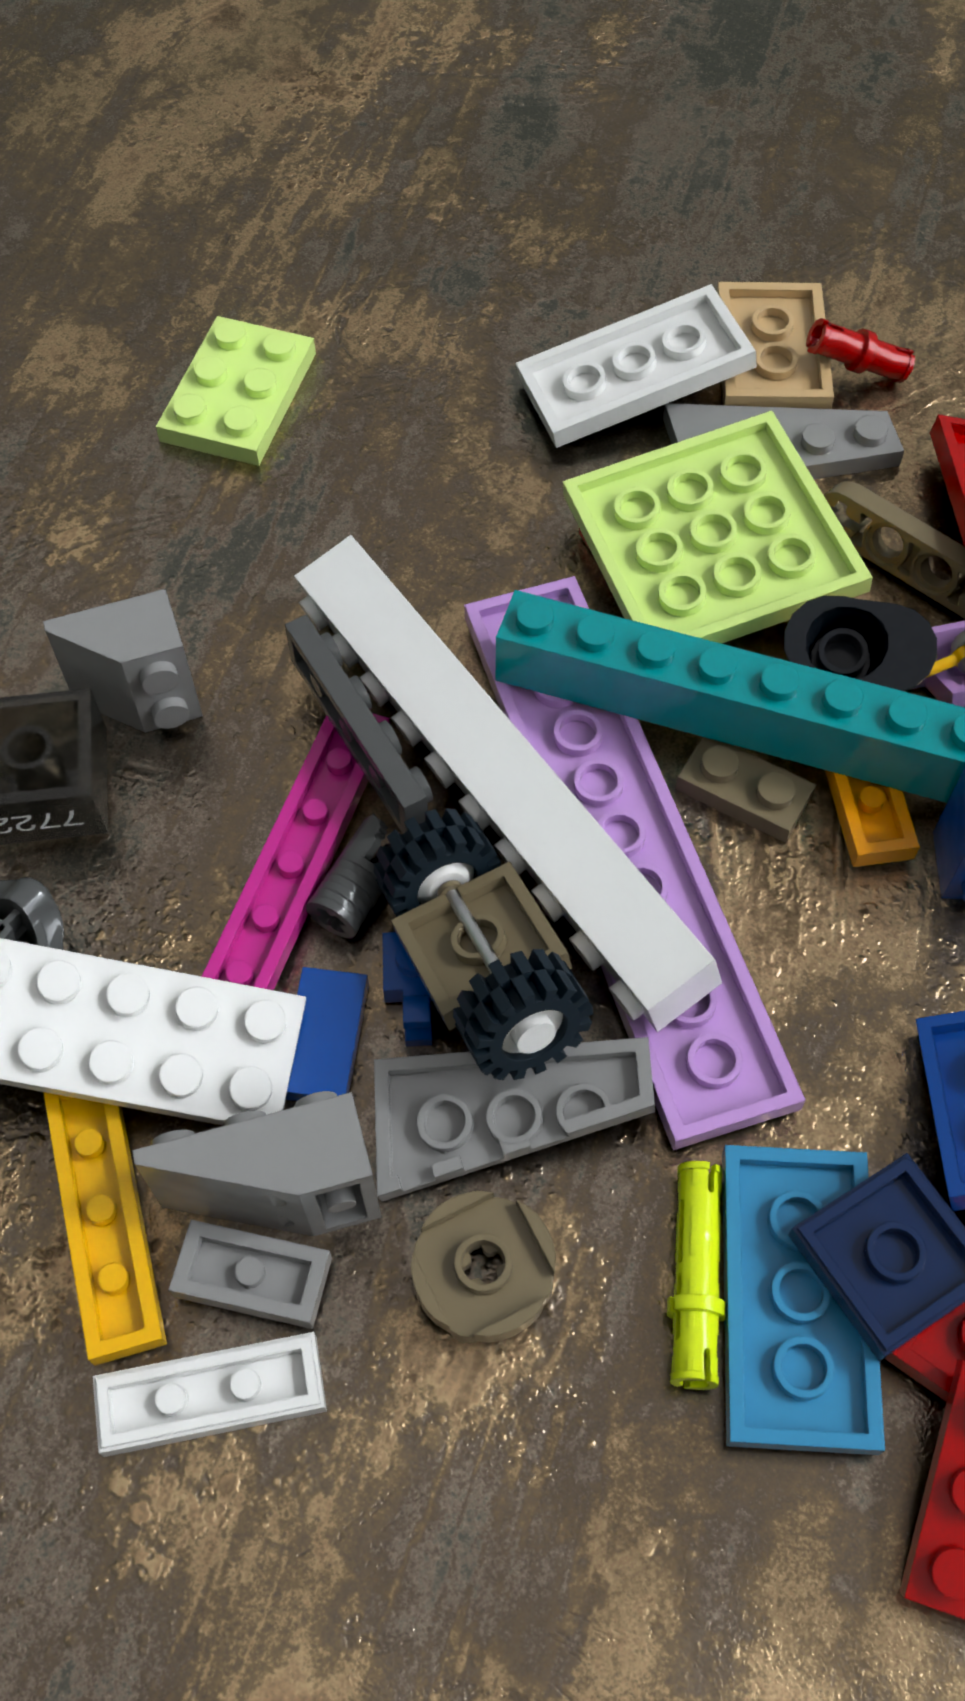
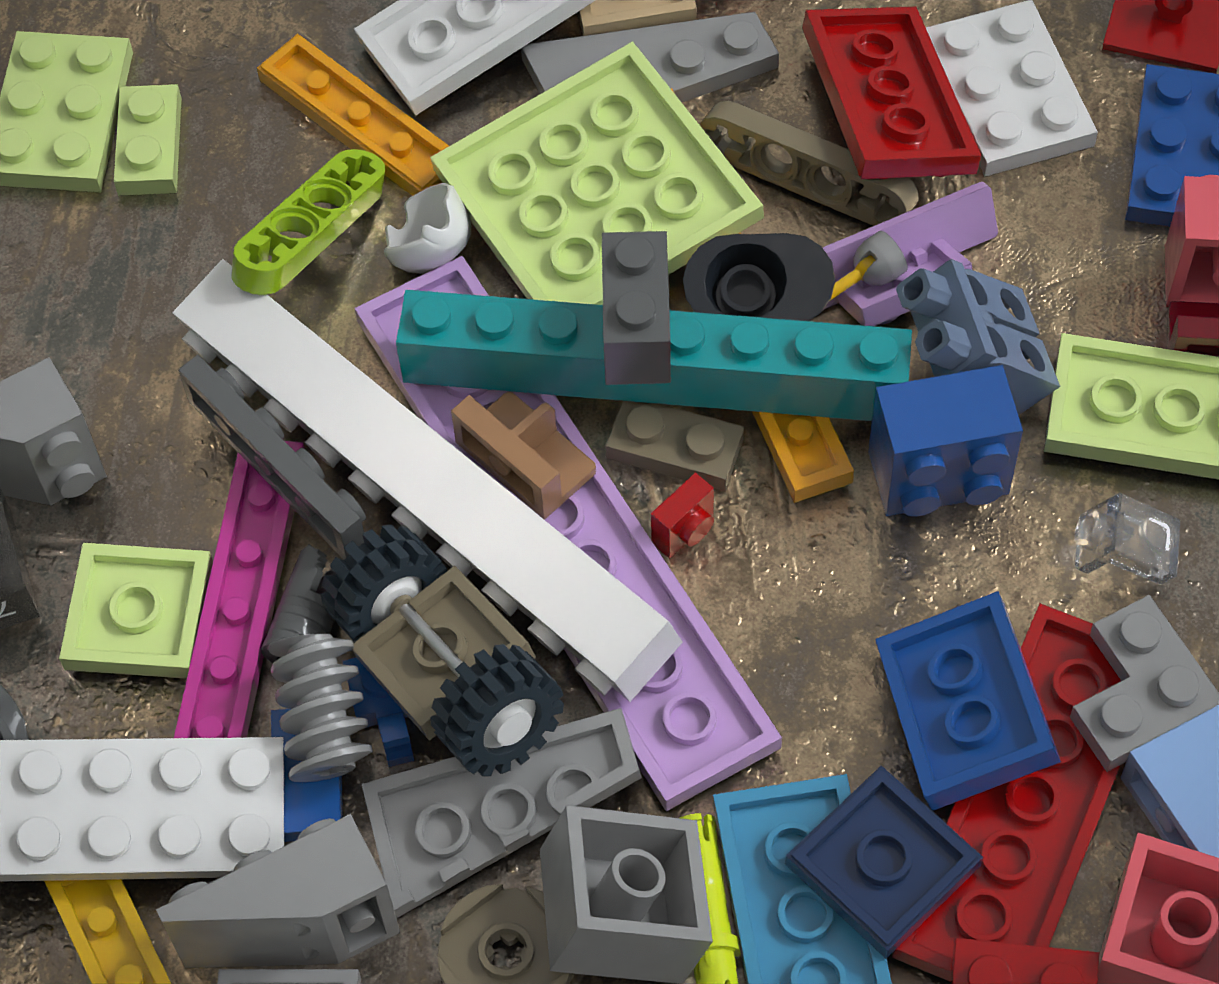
camera: 10 degrees left, 0 degrees up
none -> yellowish green plate [59,543,213,679]
none -> yellowish green plate [114,84,182,196]
none -> lime beam [231,149,385,295]
none -> light orange tile [257,33,449,196]
none -> light grey piece [267,634,373,782]
none -> white hair [384,183,471,274]
none -> medium nougat panel [451,392,596,520]
none -> light grey brick [540,805,713,984]
none -> dark grey brick [602,231,671,385]
none -> red plate [651,472,714,559]

